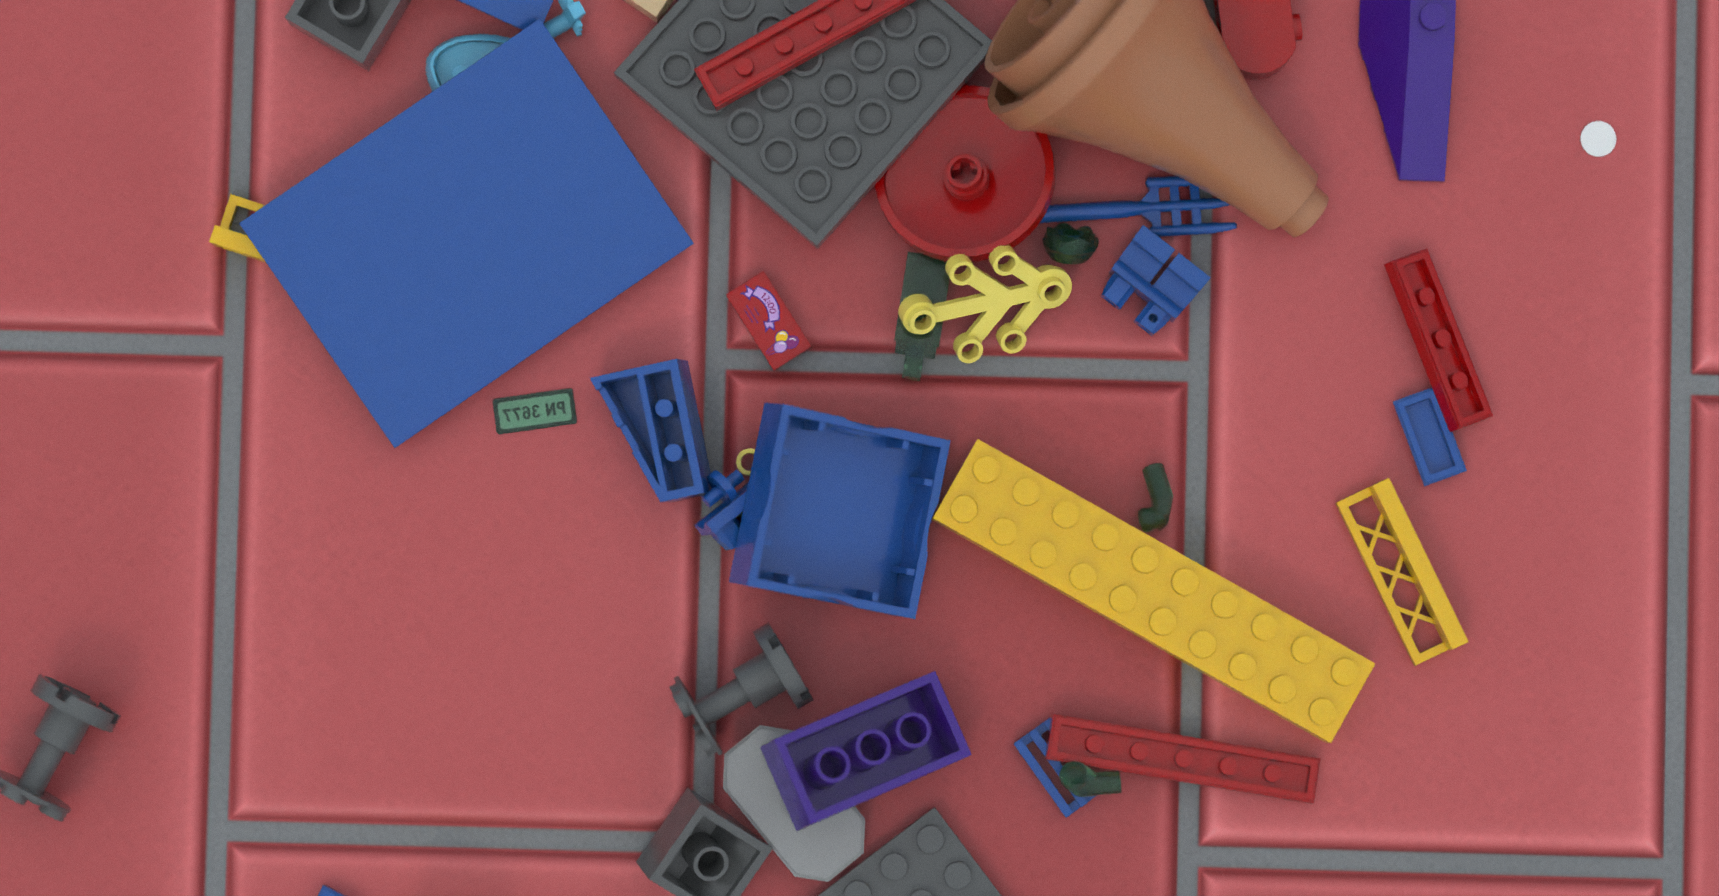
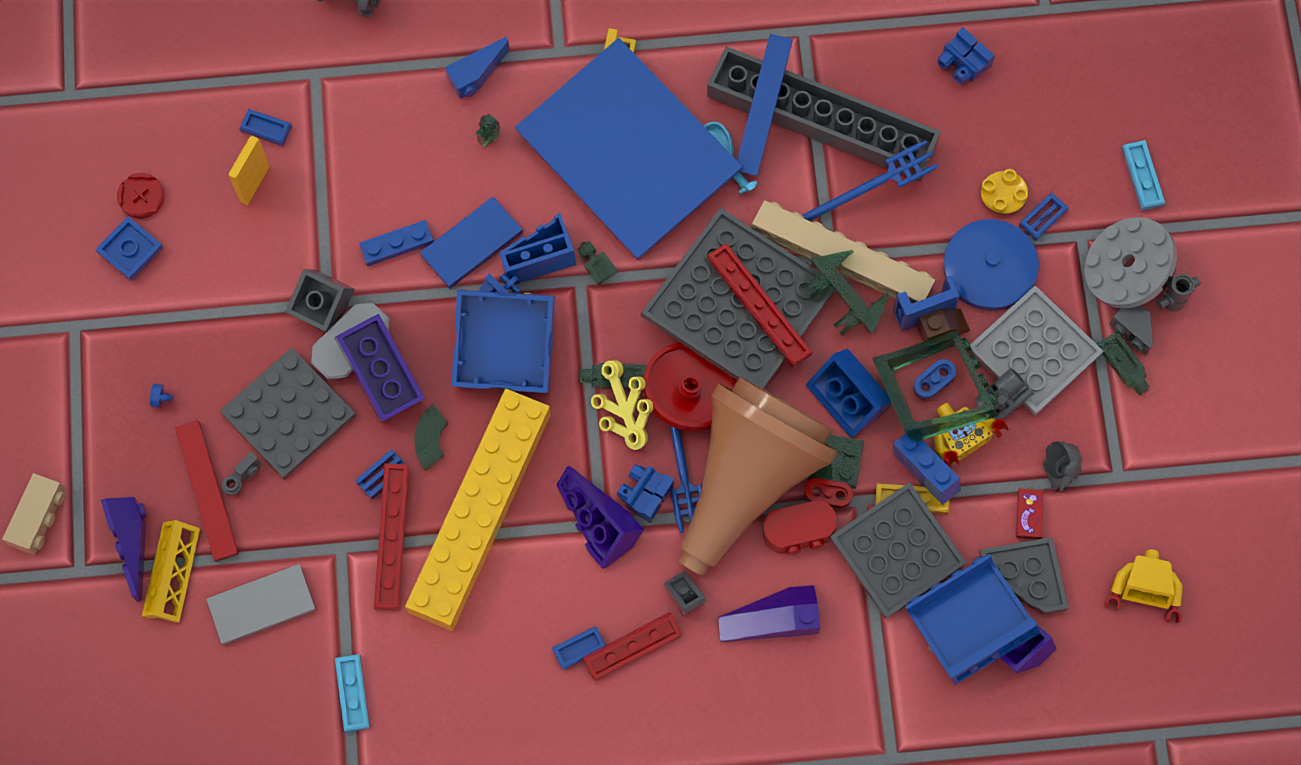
camera: 85 degrees right, 15 degrees down
clear green sticker [493,388,577,434] -> none
dark grey piece [670,623,814,757] -> none
red tile [726,271,812,371] -> none
clear green plate [1042,223,1099,264] -> none
clear green arm [1059,761,1121,797] -> none
clear green arm [1138,463,1173,532] -> none
yellow fence [1335,478,1469,666] -> none
white sticker [1580,121,1616,157] -> none
none -> medium azure tile [335,654,370,733]
none -> blue plate [359,220,434,267]
none -> clear green tile [414,404,448,471]
none -> blue tile [420,197,523,289]
none -> blue slope [445,37,509,99]
none -> clear green plate [476,114,501,147]
none -> dark purple wedge [556,466,644,568]
none -> clear green plate [577,241,617,285]
none -> dark grey slope [663,571,707,617]

